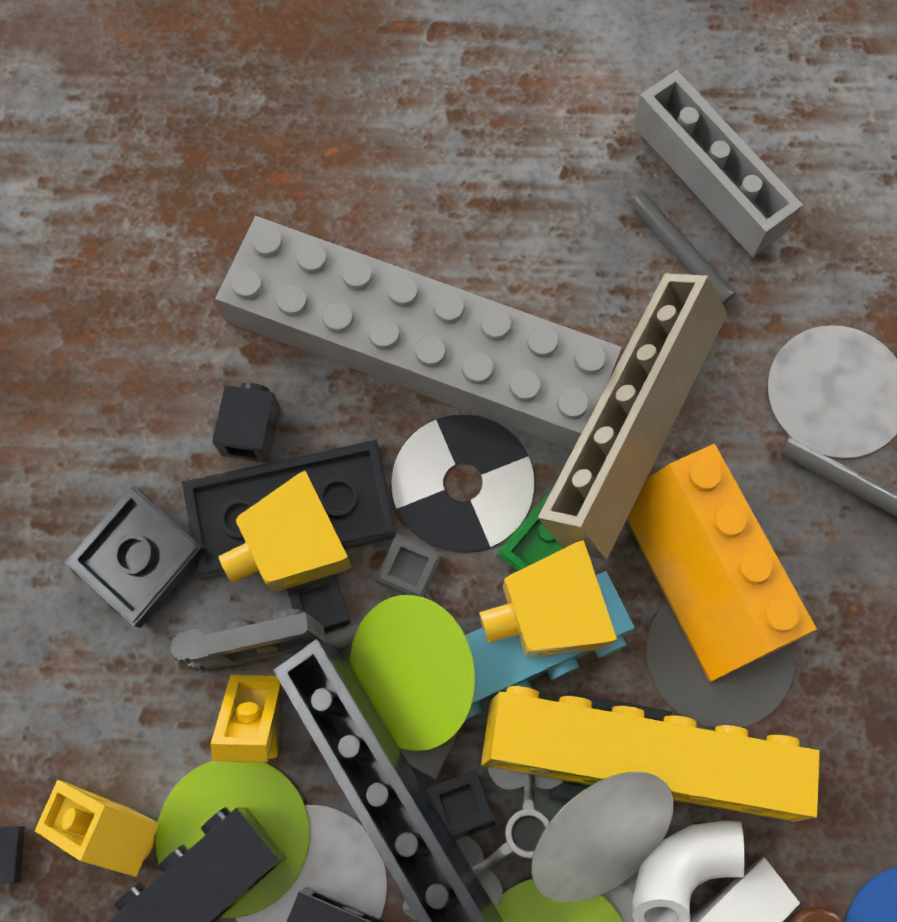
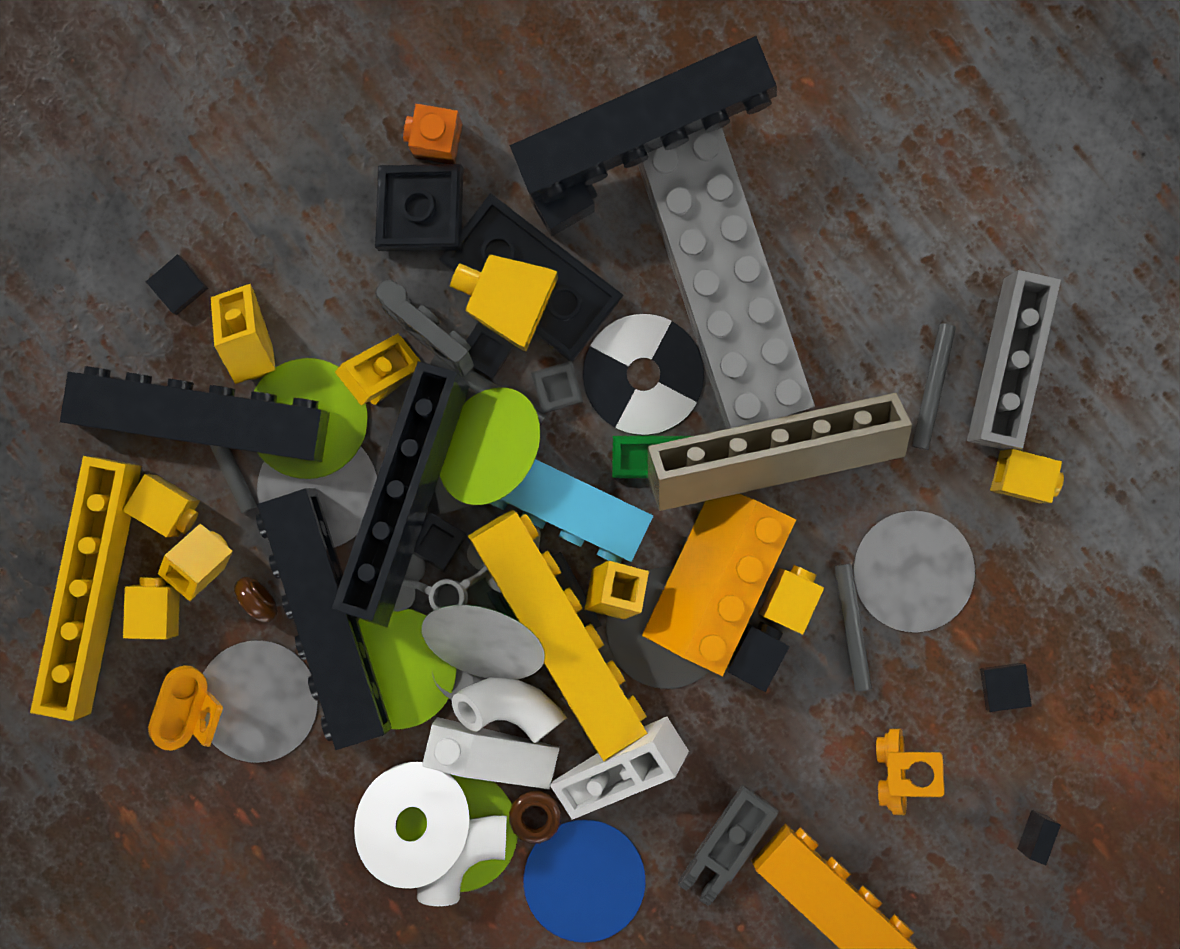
camera: 50 degrees right, 15 degrees up
yellow torso [479,540,617,658] -> none
none -> orange brick [403,103,462,164]
none -> black brick [509,36,777,203]
none -> white slope [550,716,689,820]
none -> yellow brick [584,561,649,620]
none -> black brick [726,621,790,692]
none -> yellow brick [759,565,824,634]
none -> yellow brick [990,449,1064,503]

